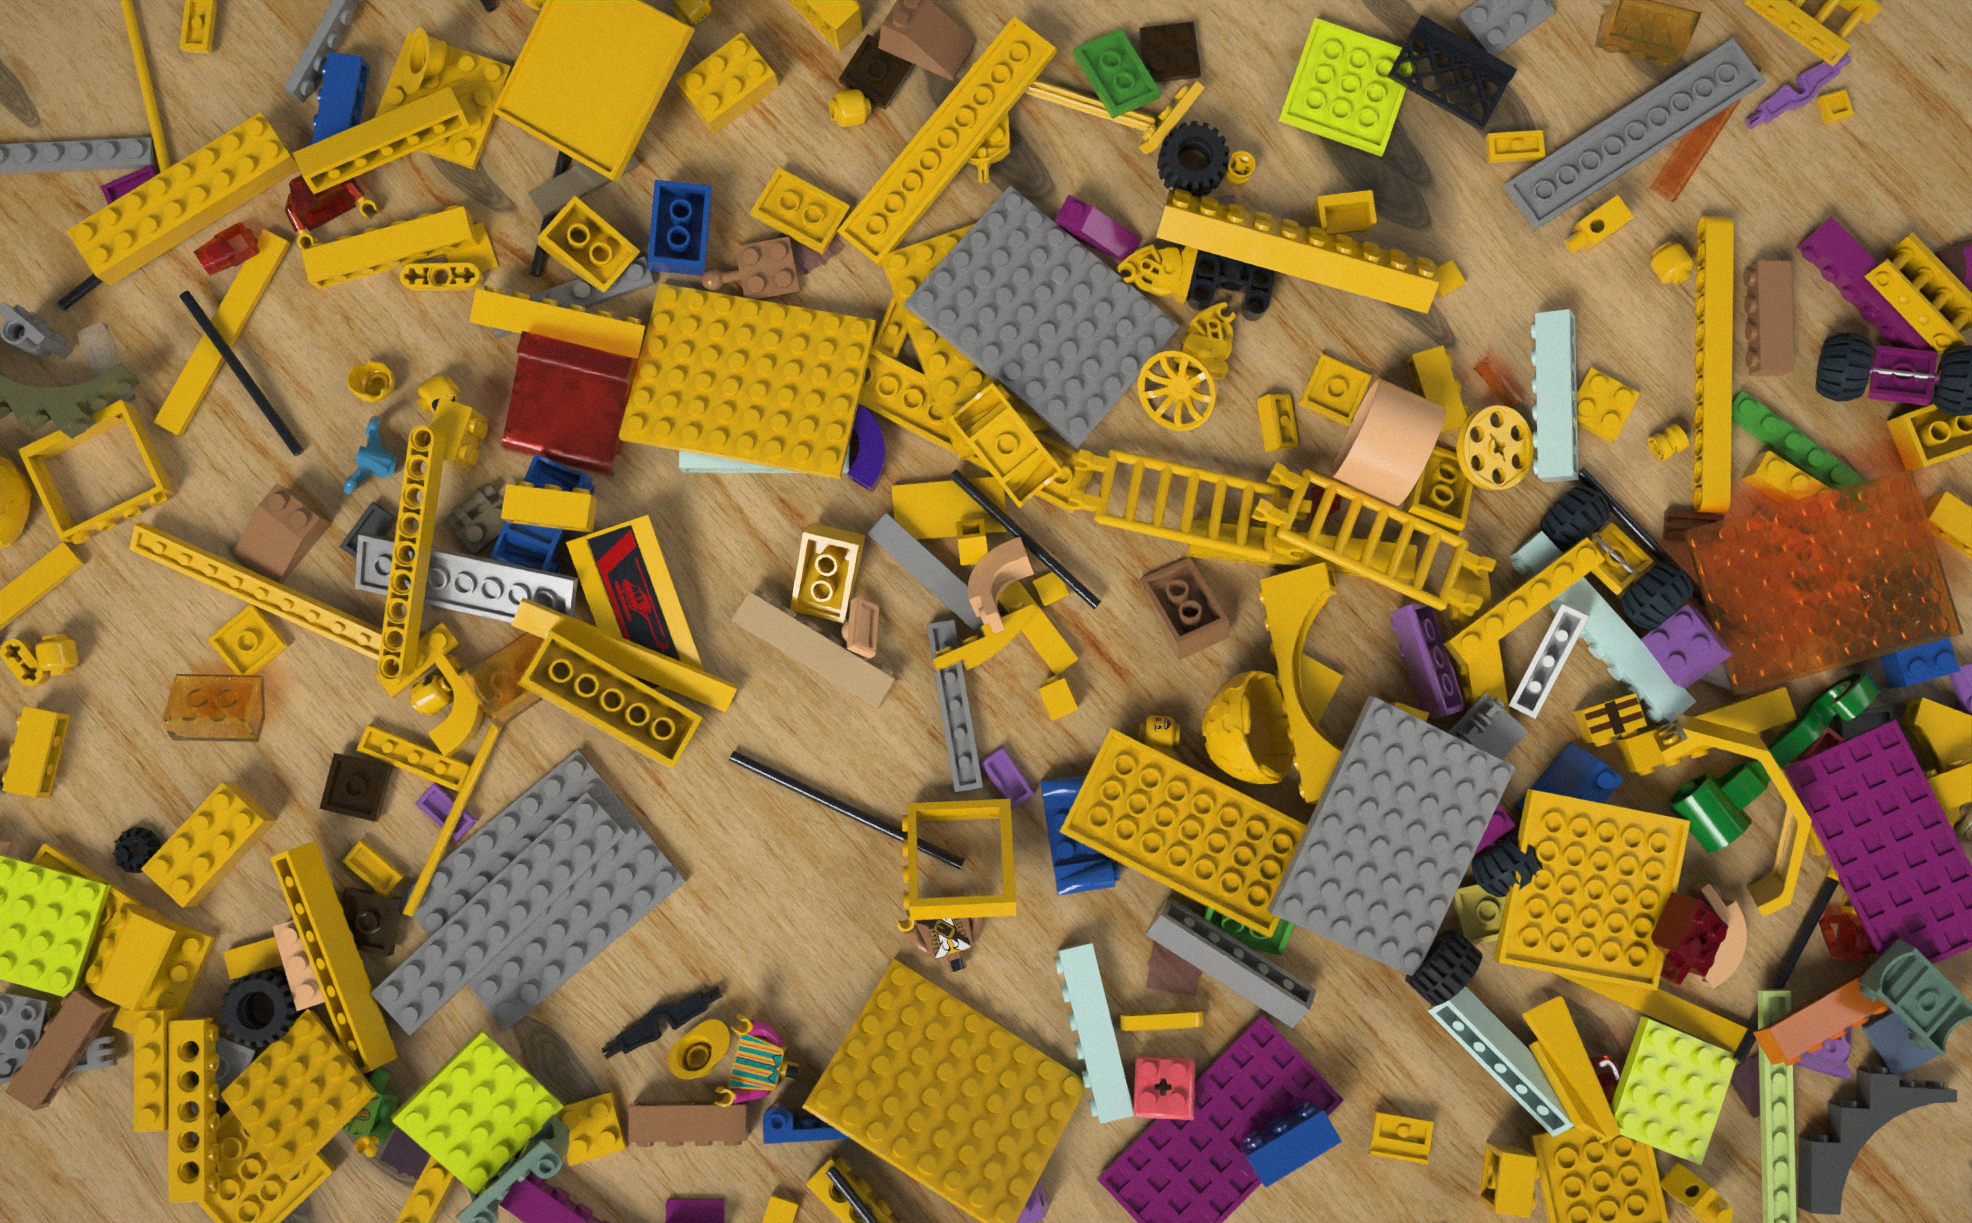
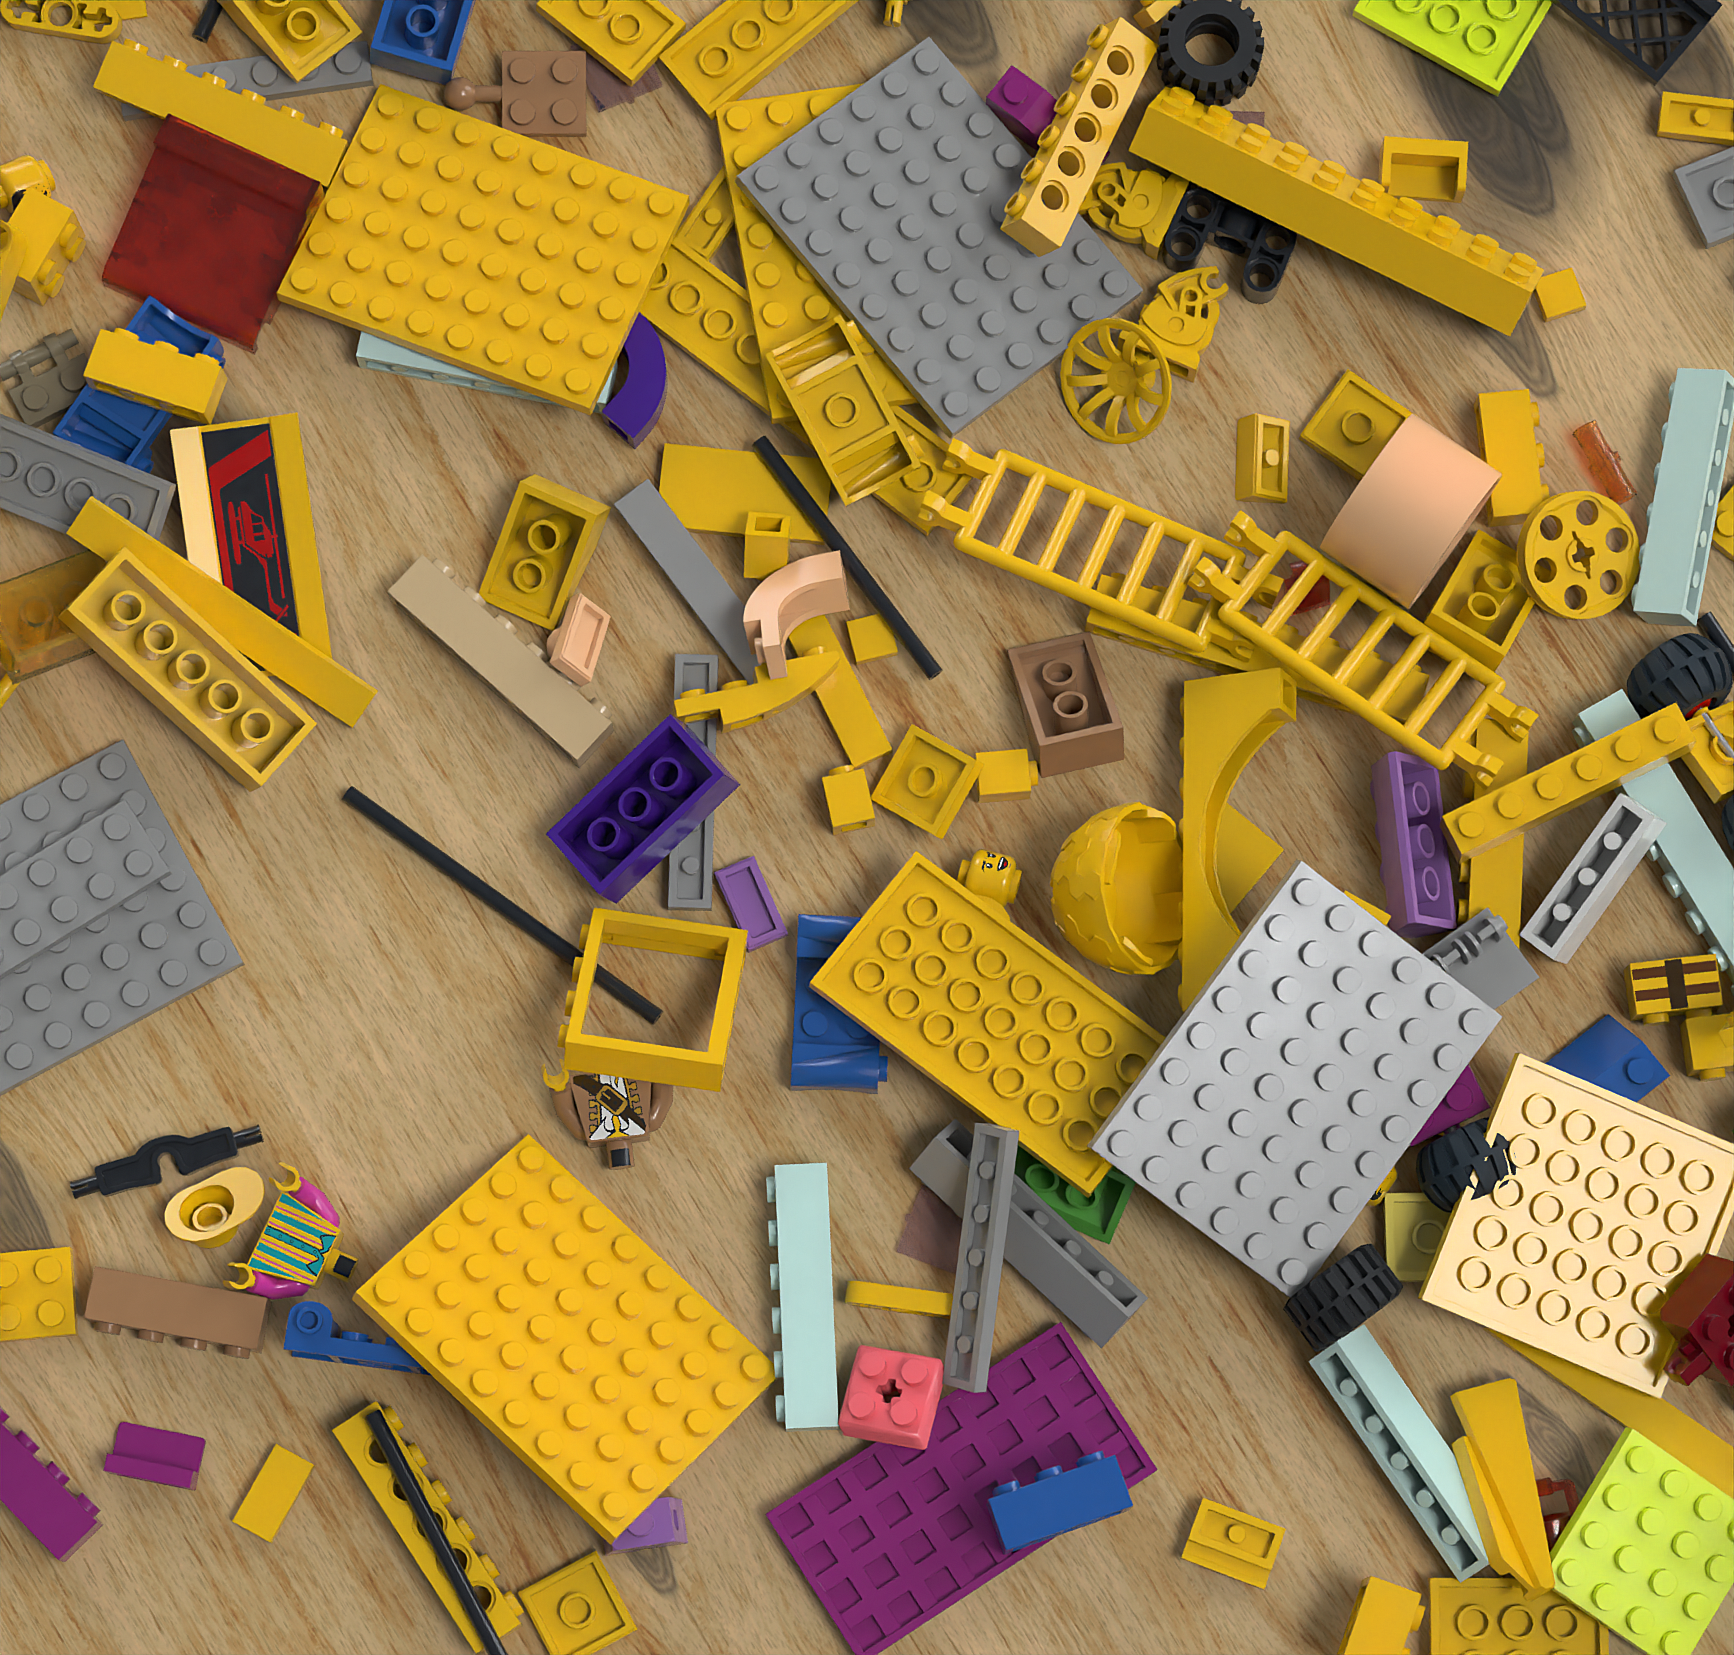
camera: 15 degrees right, 5 degrees down
yellow wheel [1224,151,1256,186] -> none
none -> dark purple brick [546,714,740,904]
none -> yellow plate [871,724,984,839]
none -> light grey plate [942,1123,1019,1393]
none -> yellow brick [975,749,1038,803]
none -> yellow brick [1000,17,1158,257]

